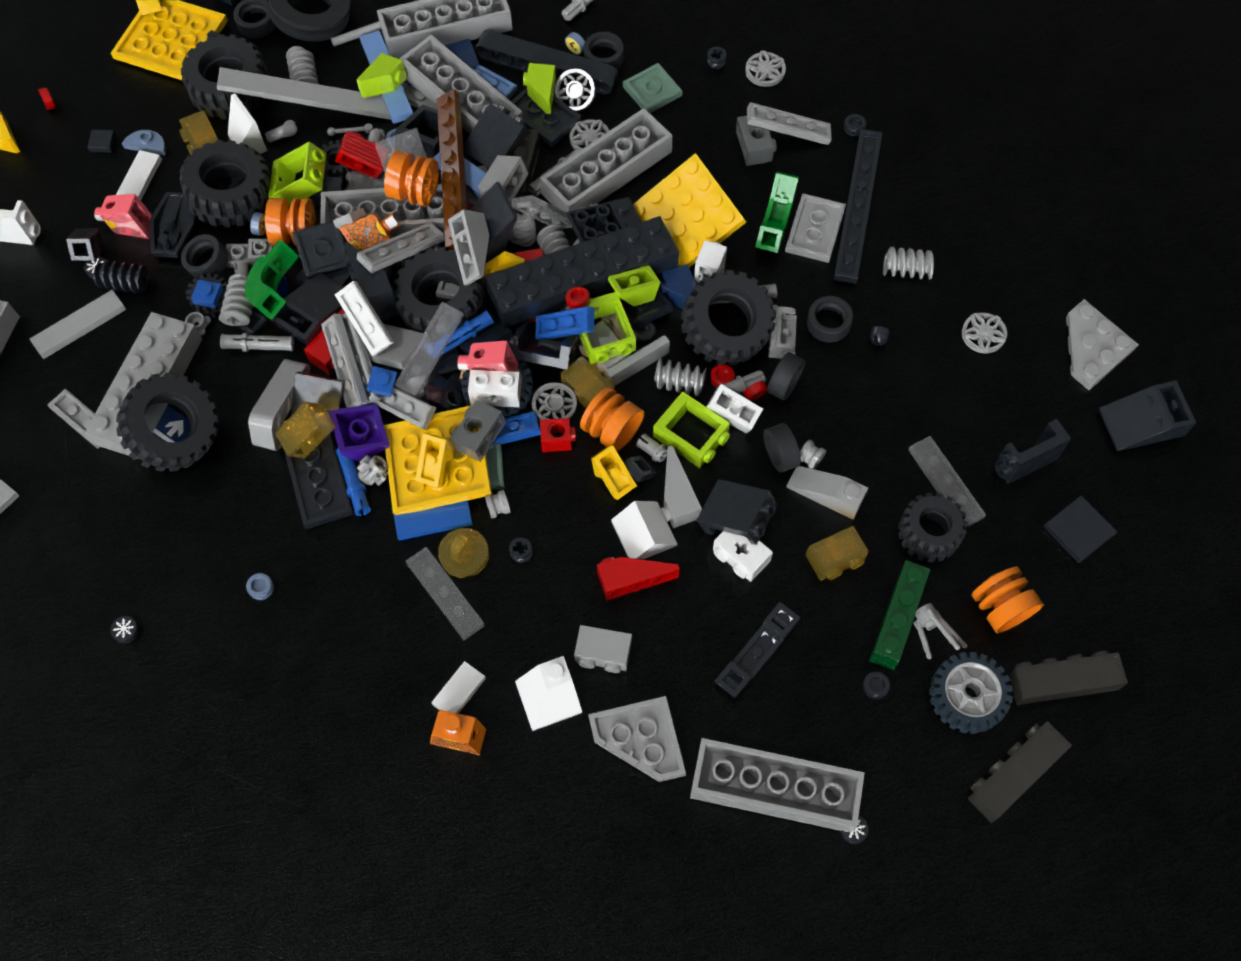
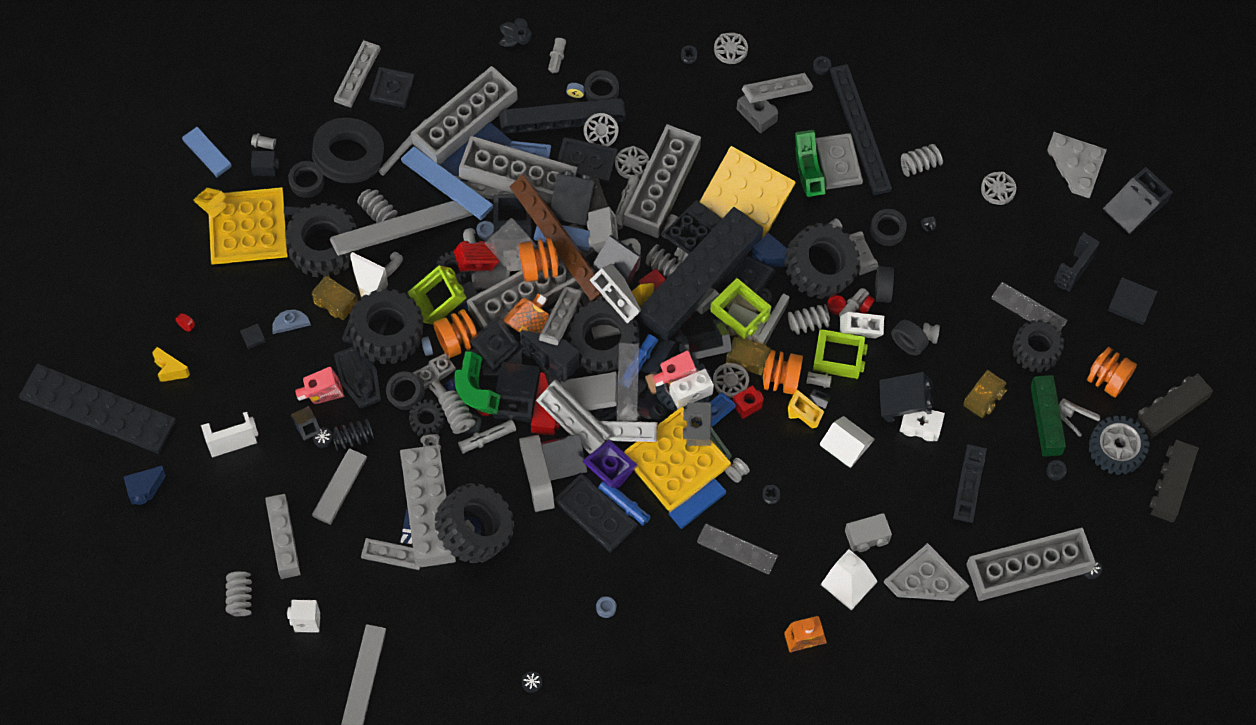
camera: 30 degrees left, 0 degrees up
white tile [116,150,162,200] -> none
blue plate [191,280,223,308] -> none
clear yellow brick [275,402,336,458] -> none
light grey hinge [327,123,373,136] -> none
light grey tile [333,208,366,228] -> none
white tile [335,281,394,356] -> none
lime slope [357,53,407,98] -> none
light grey gear [357,455,388,486] -> none
blue plate [367,366,397,397] -> none
yellow slope [415,433,454,488] -> none
white tile [431,661,486,714] -> none
clear yellow tile [438,528,489,578] -> none
clear tile [512,195,572,229] -> none
lime slope [523,63,556,114] -> none
blue tile [535,306,594,341] -> none
red tile [566,287,590,309] -> none
red slope [597,557,680,600] -> none
lime slope [608,265,661,306] -> none
sand green tile [623,63,682,113] -> none
light grey slope [661,446,702,528] -> none
white brick [694,240,727,285] -> none
light grey slope [786,466,868,519] -> none

